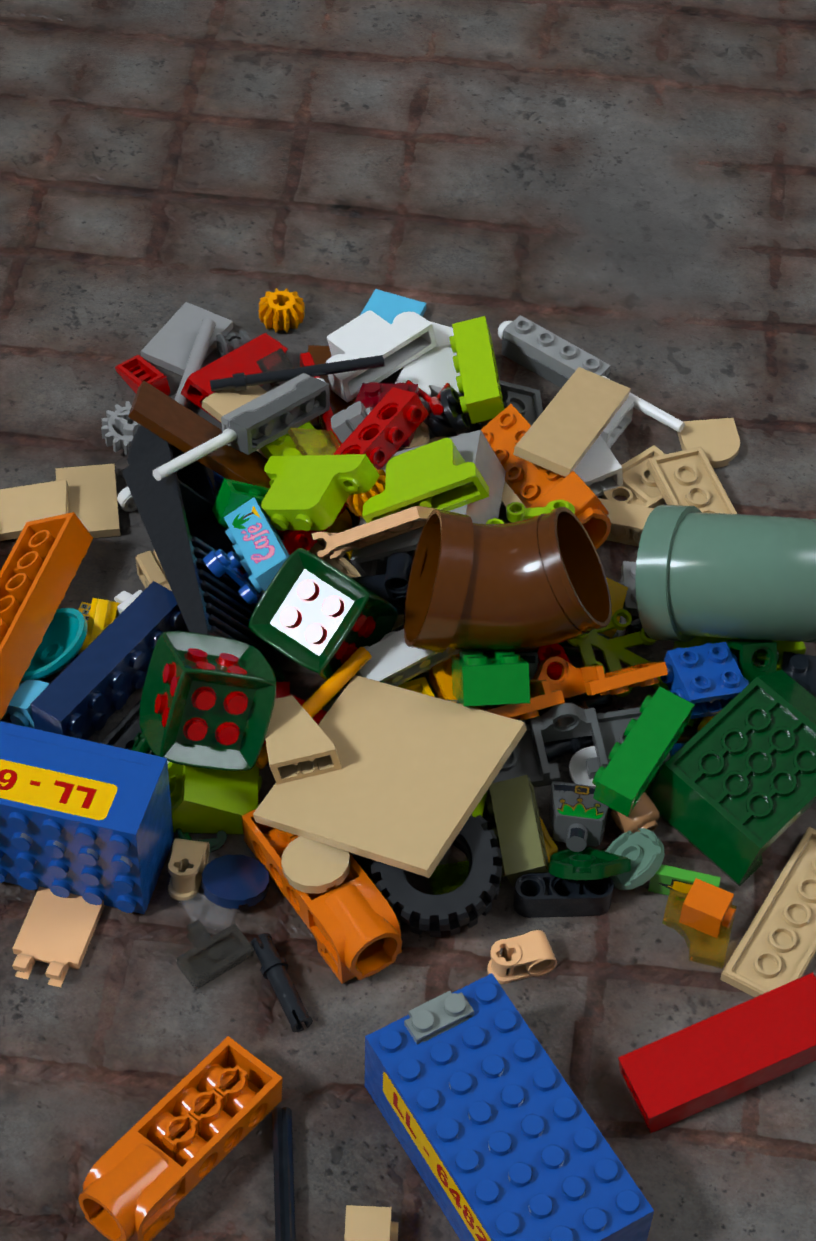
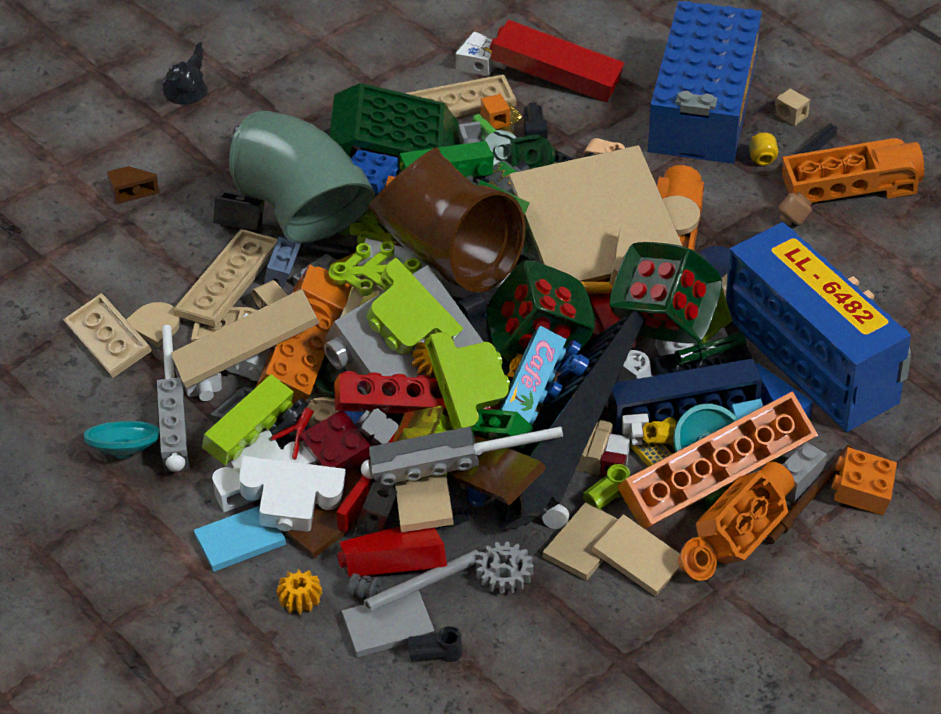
camera: 135 degrees left, 5 degrees down
red slope [115,355,171,396] -> none
black bar [210,355,384,392] -> none
black pin [250,933,313,1032] -> none
light nougat tile [312,506,435,559] -> none
none -> tan tile [63,293,152,378]
none -> teal dish [84,421,160,458]
none -> black piece [408,626,463,662]
none -> light grey panel [459,122,482,145]
none -> black piece [523,102,548,139]
none -> lime piece [583,464,630,509]
none -> leg [600,434,631,478]
none -> yellow head [748,132,779,166]
none -> medium nougat head [778,192,812,226]

